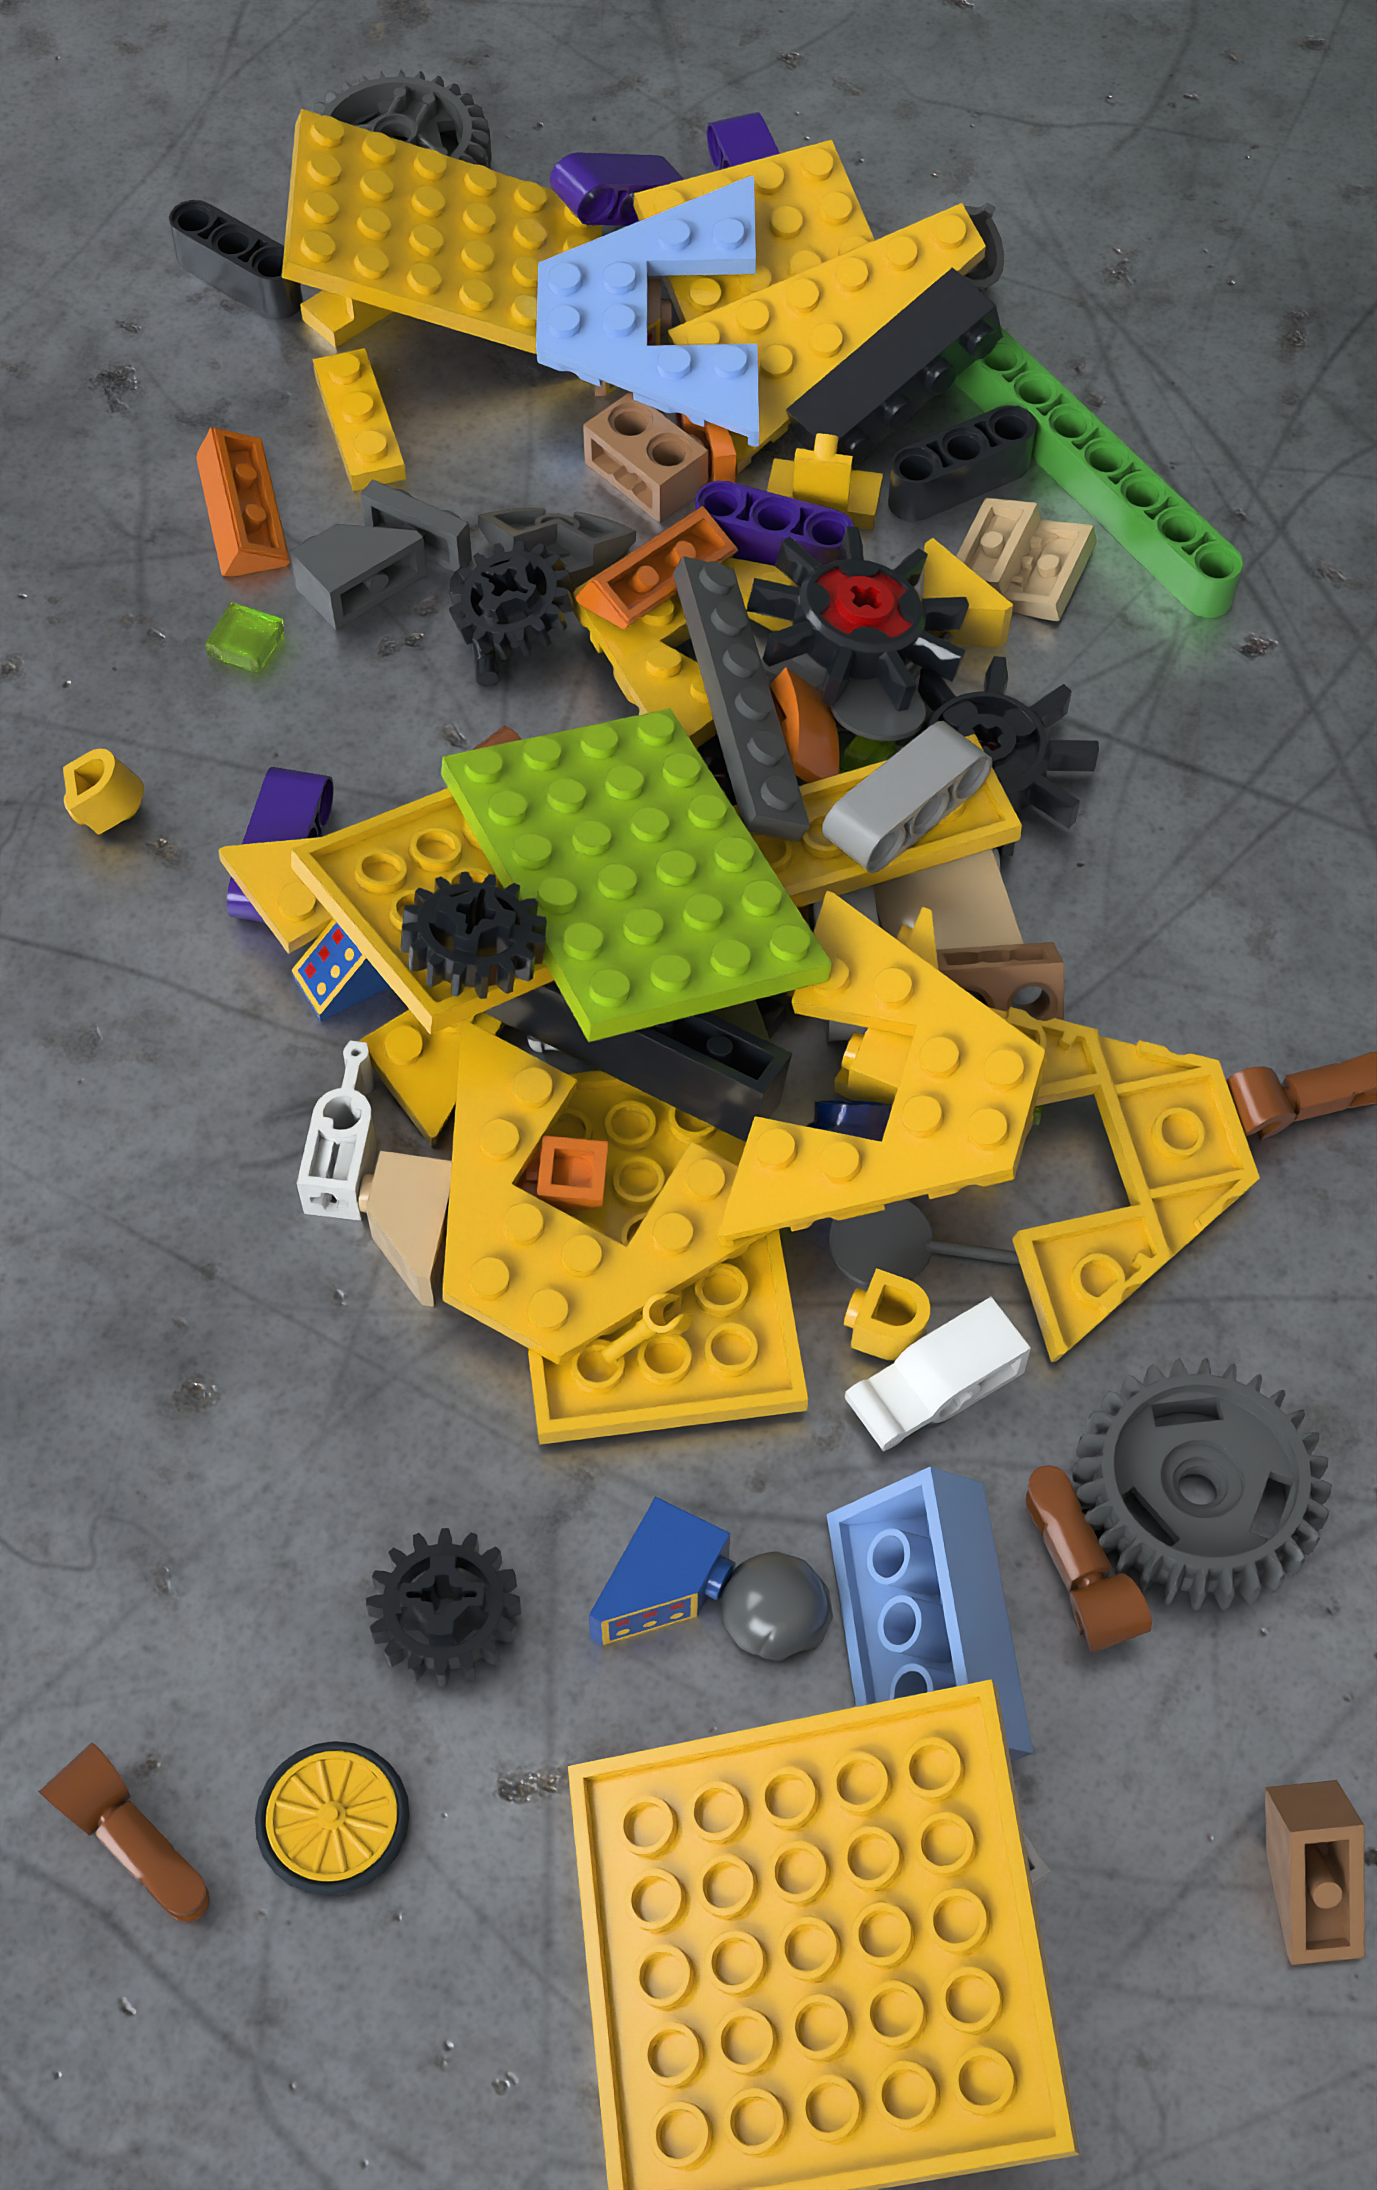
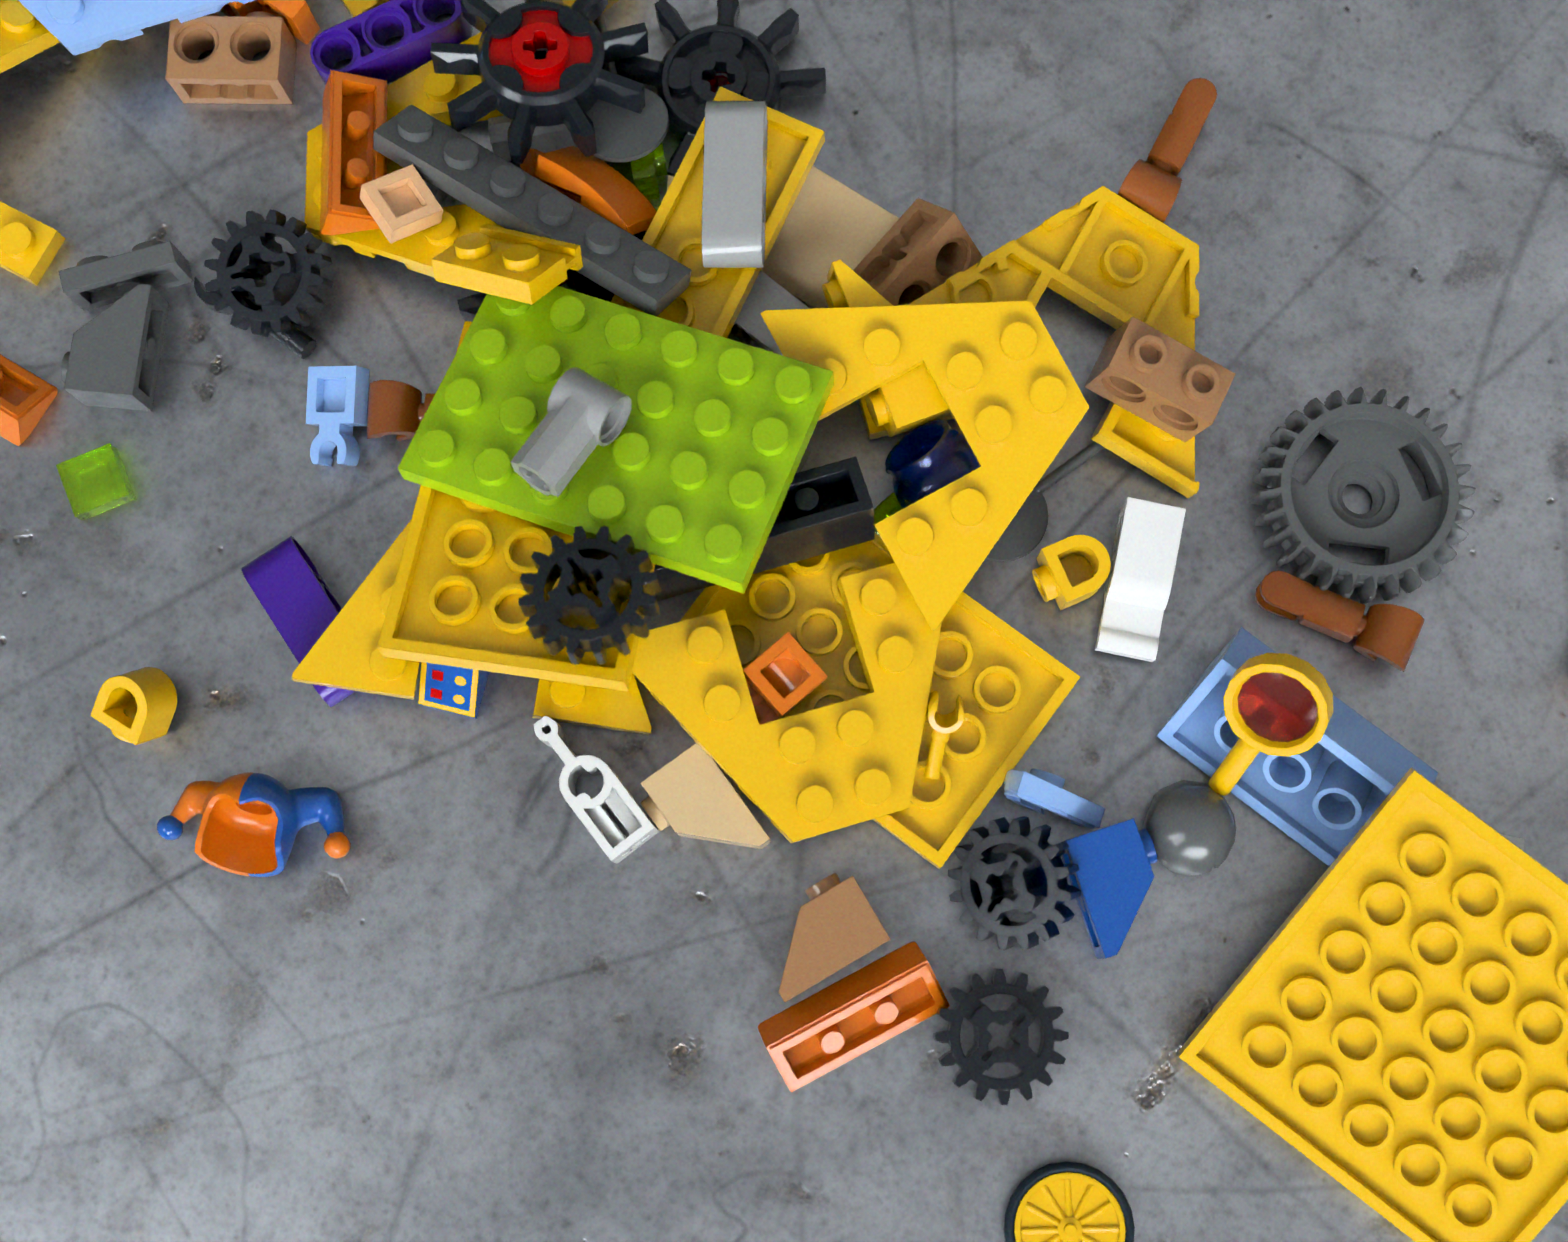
camera: 40 degrees left, 20 degrees up
dark grey brick [478,508,636,594] -> none
none -> orange piece [157,772,351,877]
none -> light blue plate [306,366,370,466]
none -> light nougat plate [360,164,443,244]
none -> yellow plate [431,224,583,305]
none -> light grey piece [511,367,632,497]
none -> orange slope [758,941,950,1093]
none -> medium nougat slope [778,872,891,1003]
none -> black gear [948,816,1081,950]
none -> light blue plate [1004,769,1105,829]
none -> medium nougat brick [1084,316,1235,442]
none -> piece [1209,653,1334,796]

